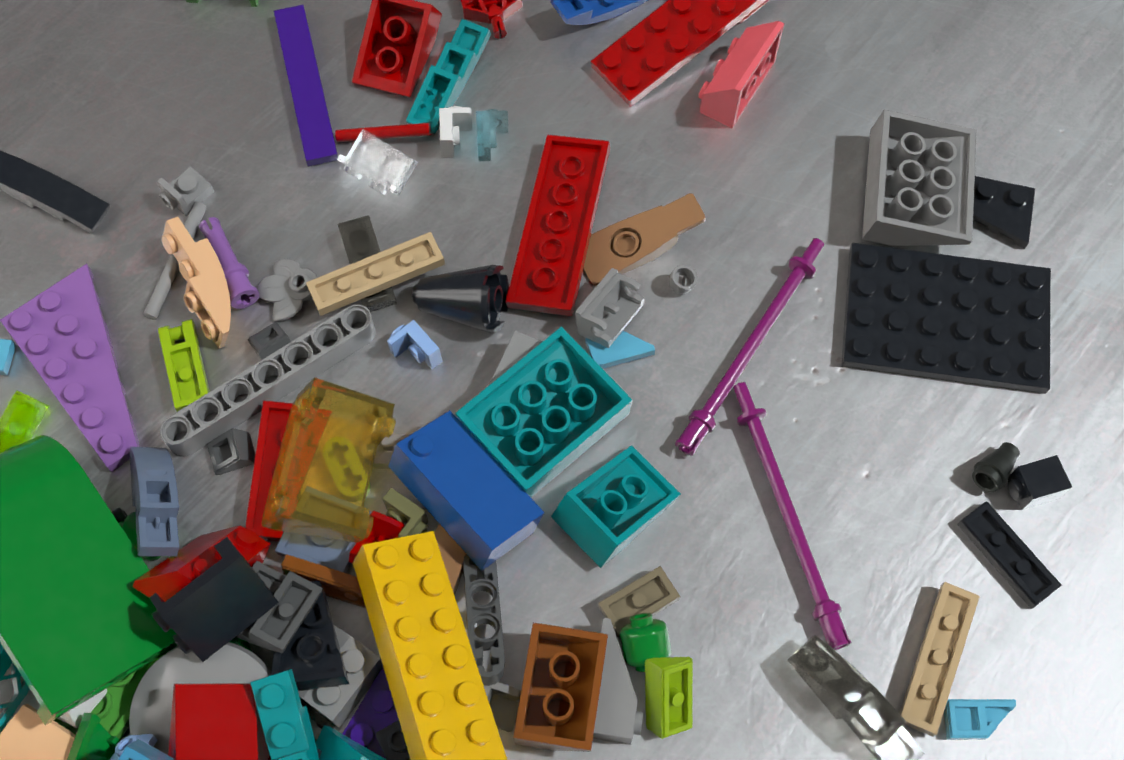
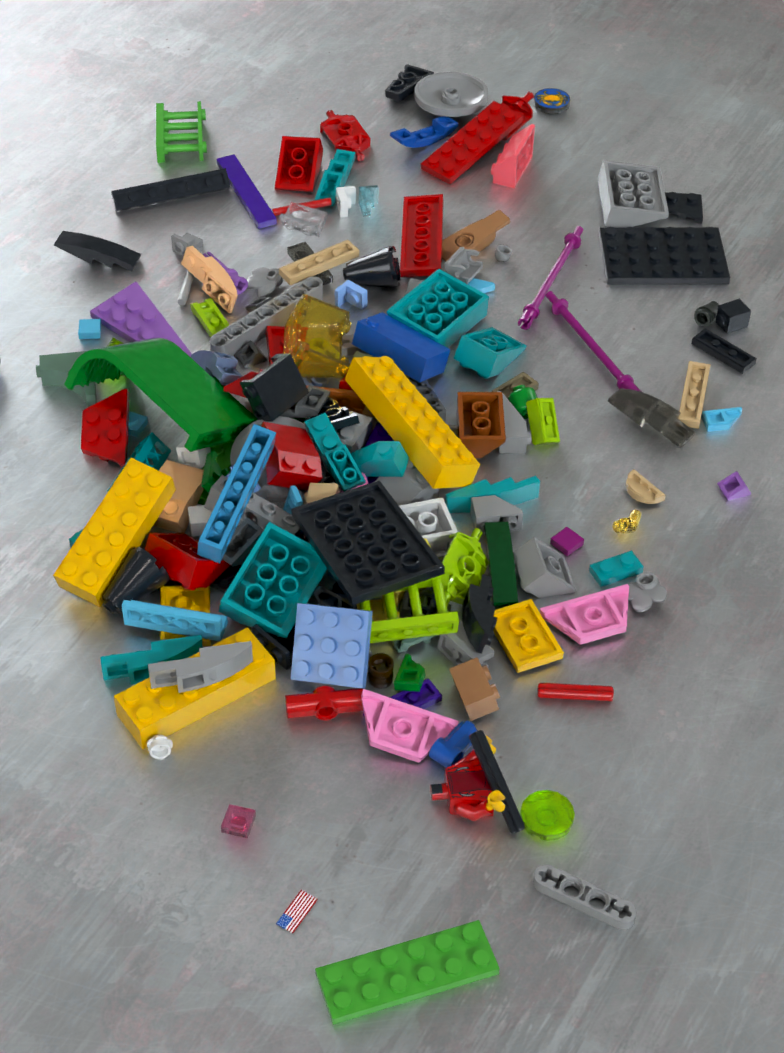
camera: 10 degrees left, 20 degrees down
none -> black plate [111,168,230,212]

